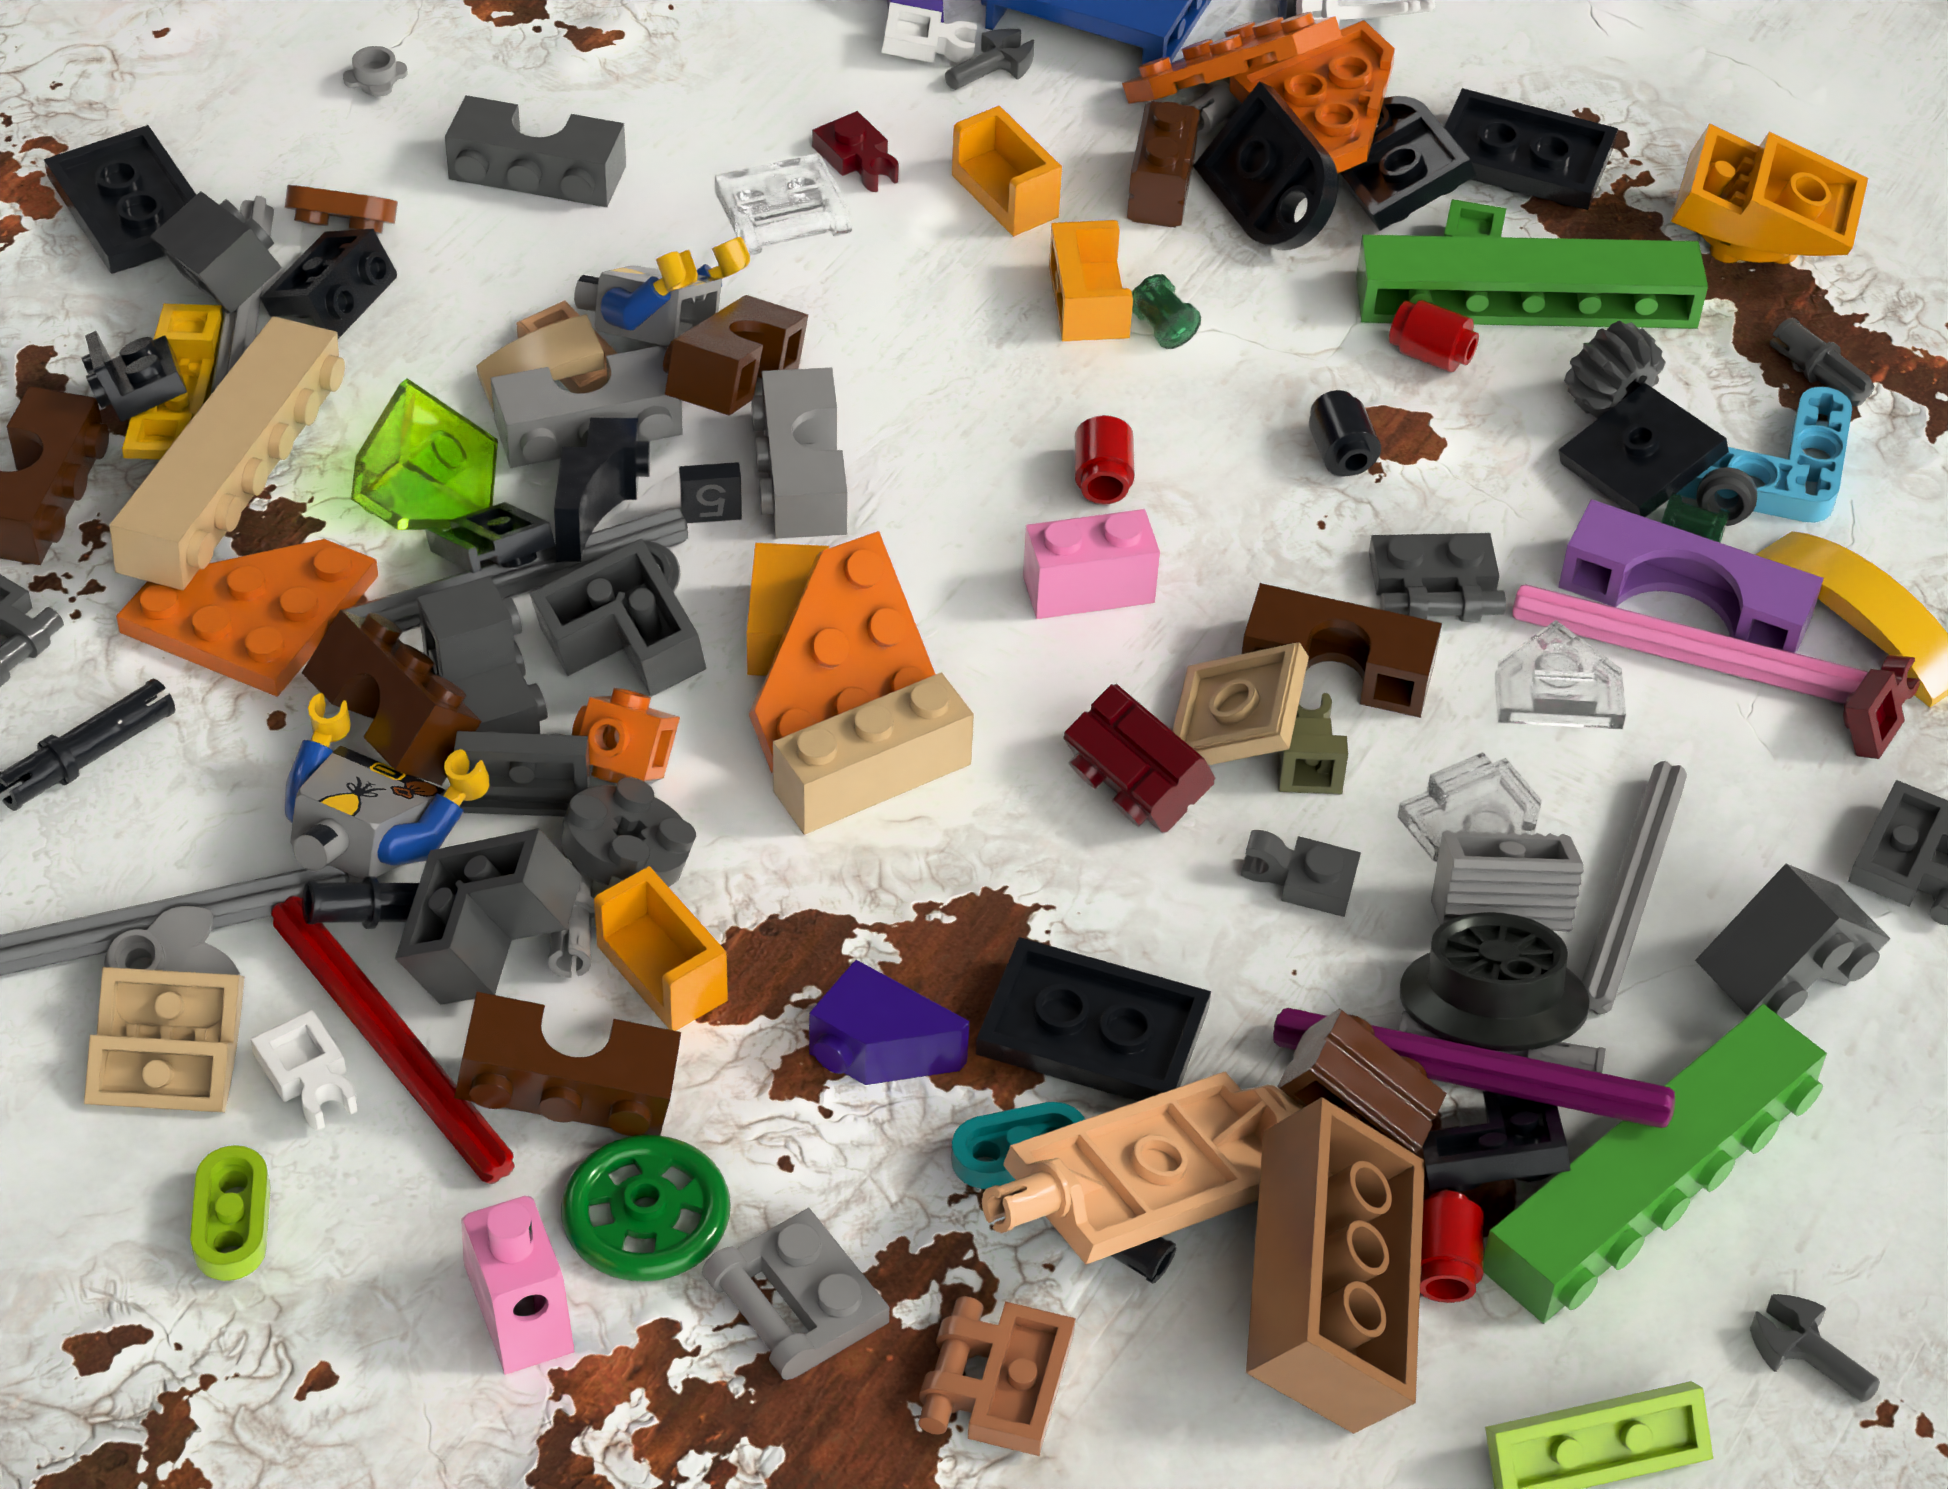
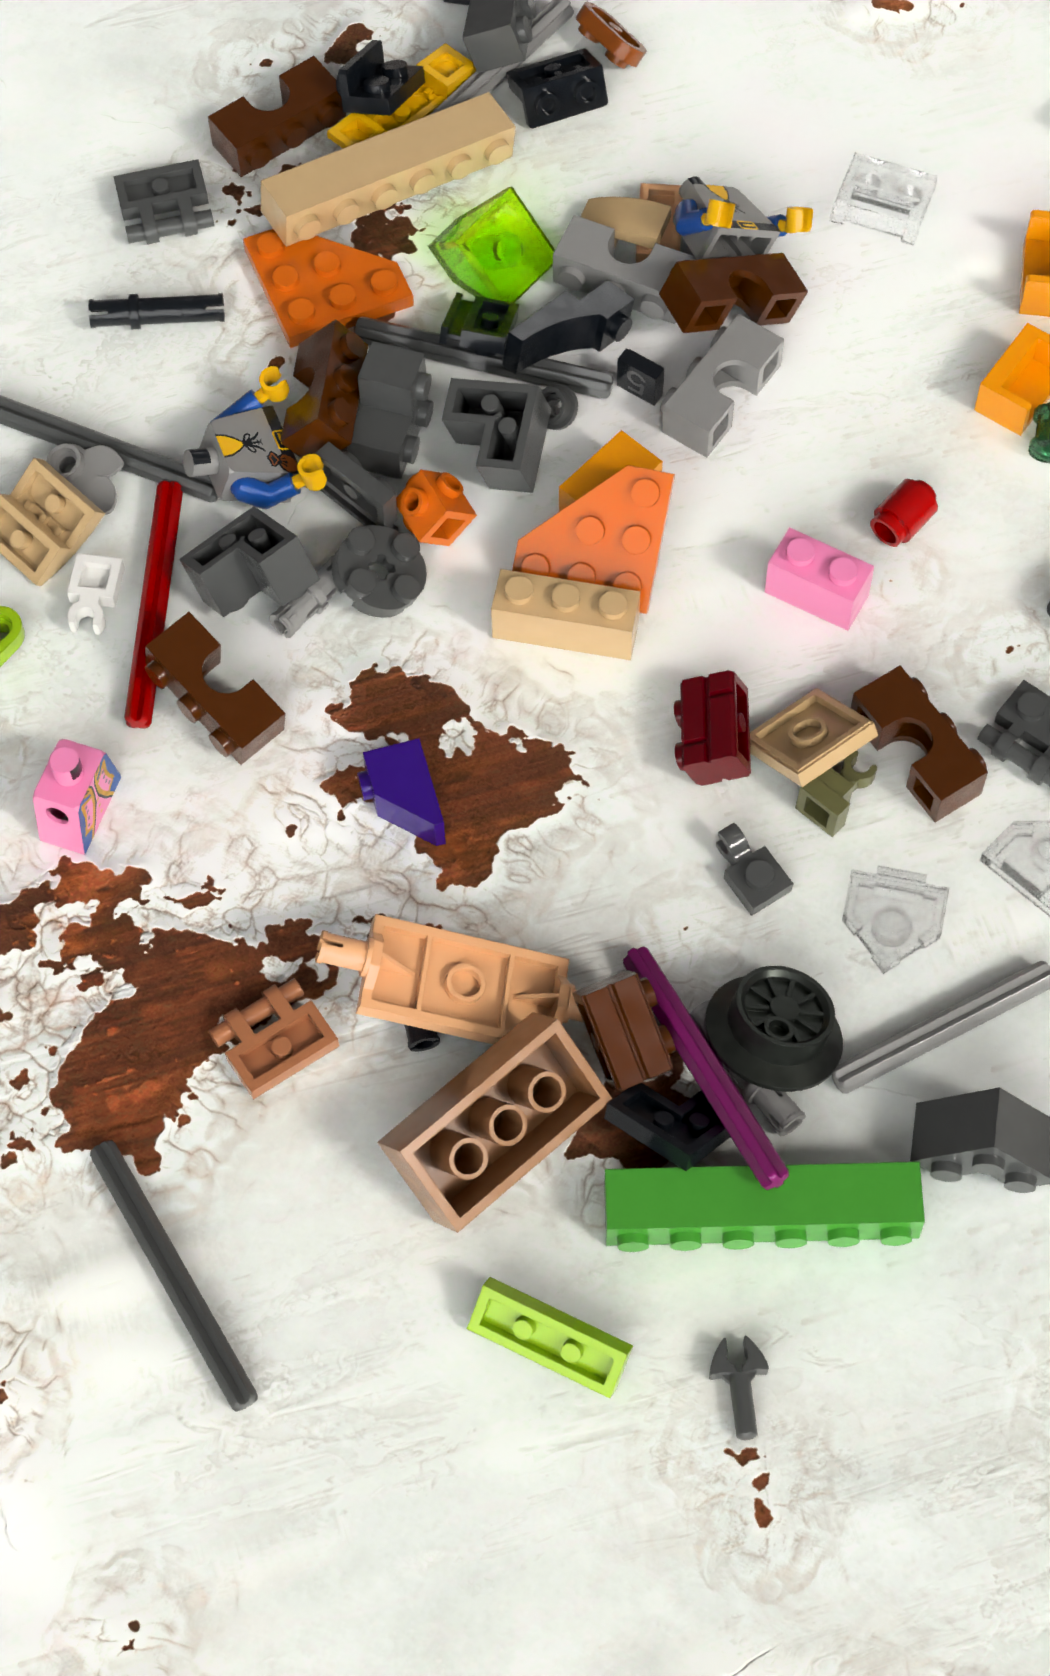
camera: 45 degrees right, 15 degrees up
black axle [302,876,419,929] -> none
dark grey arch [445,95,626,207] -> none
green plate [561,1135,731,1282] -> none
light orange panel [594,866,728,1031] -> none
light grey plate [702,1207,890,1380] -> none
dark red plate [812,111,899,192] -> none
teal plate [951,1102,1085,1189] -> none
black plate [976,937,1211,1101] -> none
red brick [1420,1191,1484,1303] -> none
light grey brick [1431,830,1584,932] -> none

